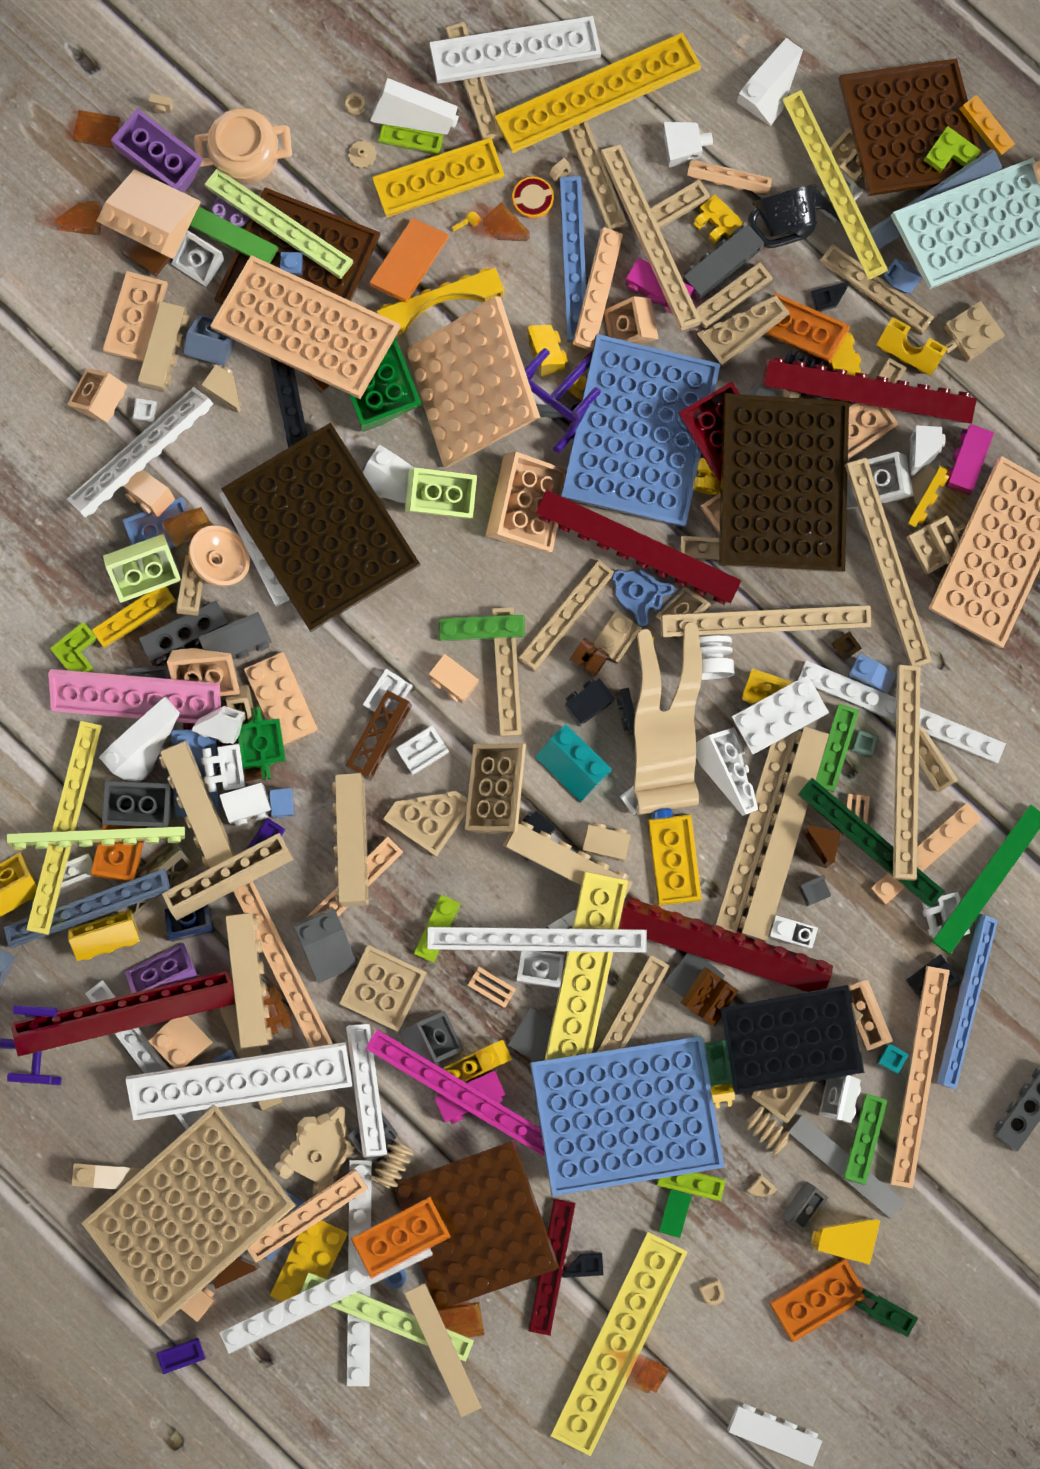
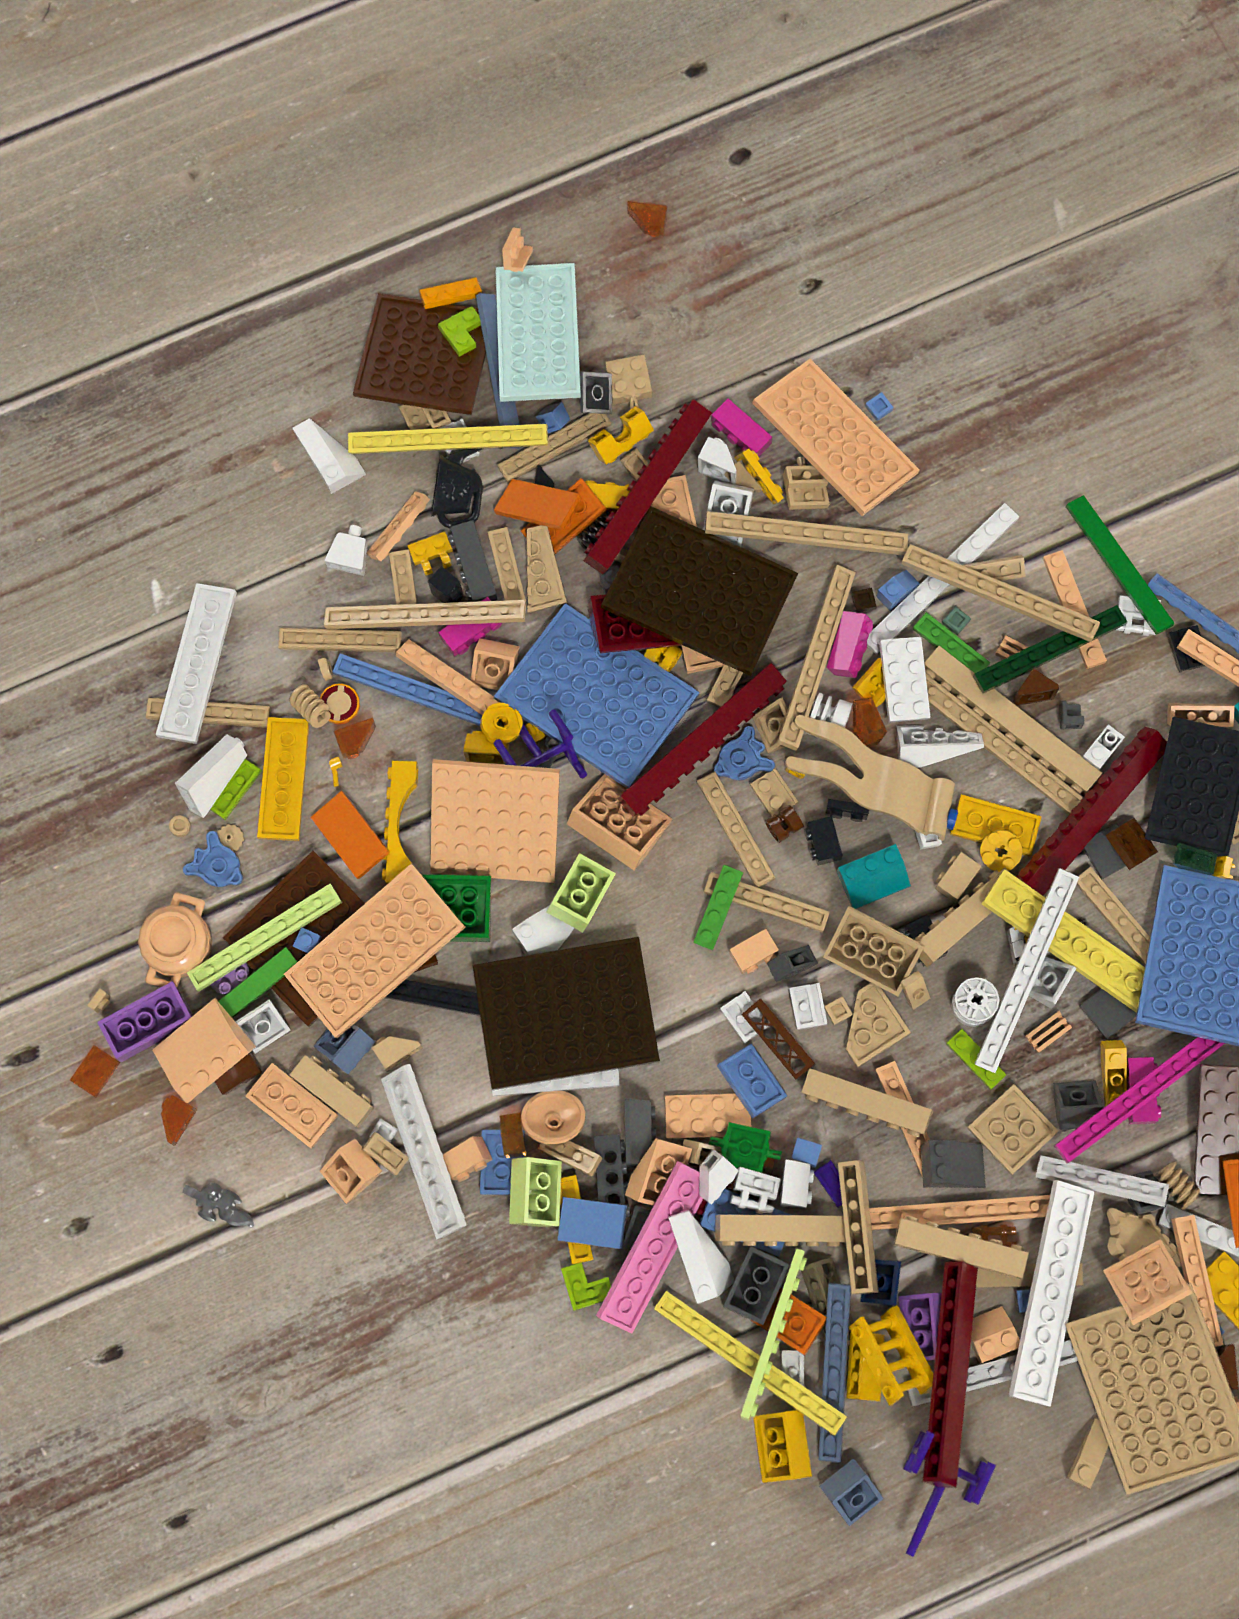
camera: 60 degrees left, 5 degrees down
yellow plate [494,32,701,154] -> none
none -> flat silver piece [182,1183,254,1227]
none -> medium blue tile [183,831,243,887]
none -> tan piece [289,684,331,728]
none -> tan plate [362,1132,409,1175]
none -> black brick [428,566,463,603]
none -> yellow plate [480,703,523,744]
none -> orange tile [494,479,581,530]
none -> medium blue tile [558,1197,627,1249]
none -> flat silver slope [580,372,612,414]
none -> medium blue tile [717,1043,787,1119]
none -> dark grey slope [767,945,818,982]
none -> tan plate [824,996,853,1026]
none -> brick [827,611,873,678]
none -> yellow fence [849,1305,933,1406]
none -> clear orange slope [853,697,887,747]
none -> tan plate [900,971,931,1010]
none -> white wheel [951,977,1000,1027]
none -> yellow plate [980,830,1022,872]
none -> light nougat plate [1103,1239,1192,1325]

